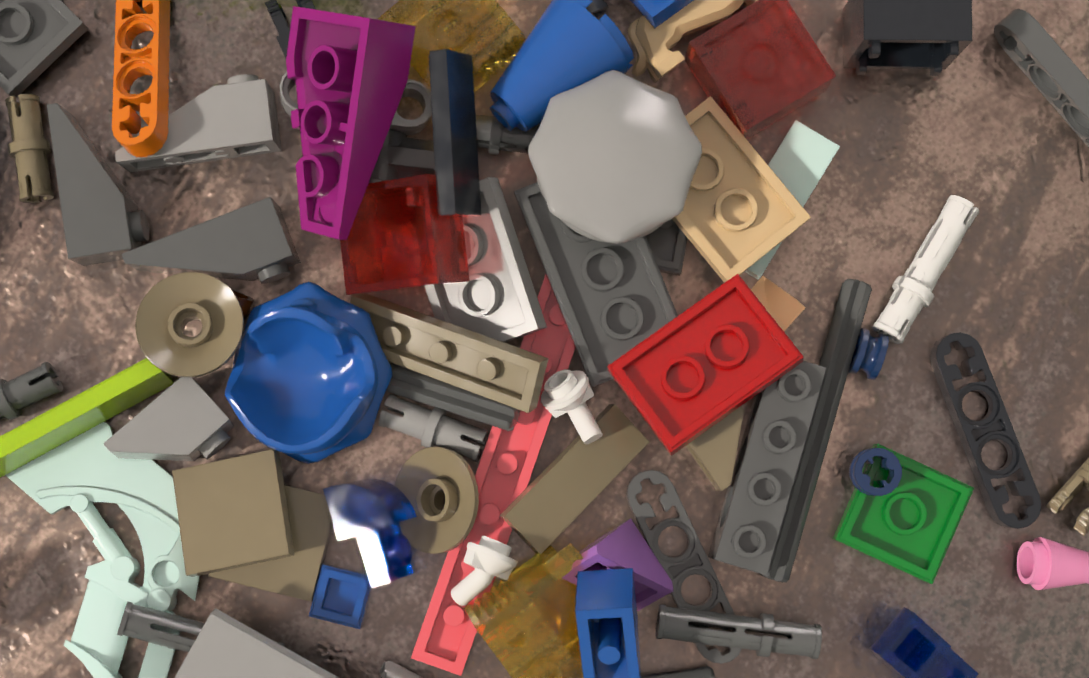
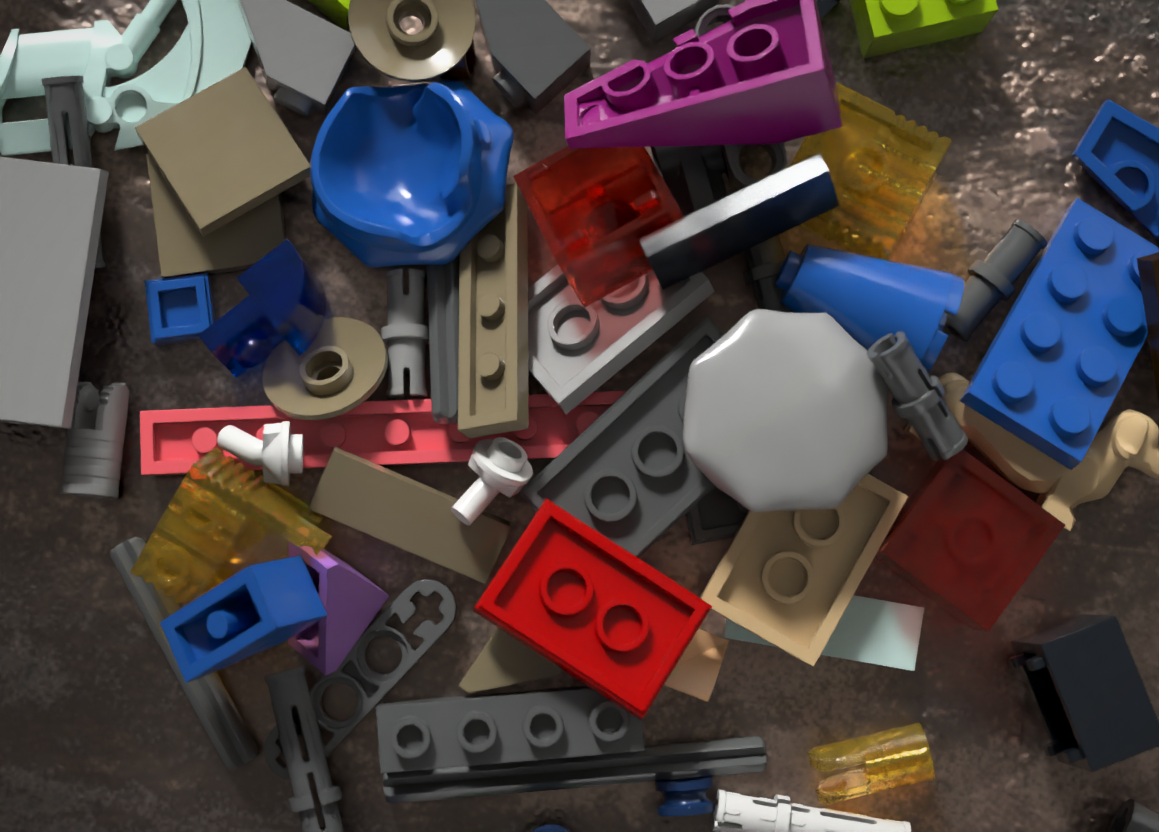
camera: 65 degrees right, 0 degrees up
none -> clear yellow hinge [808,722,935,805]
none -> dark grey pin [867,331,968,461]

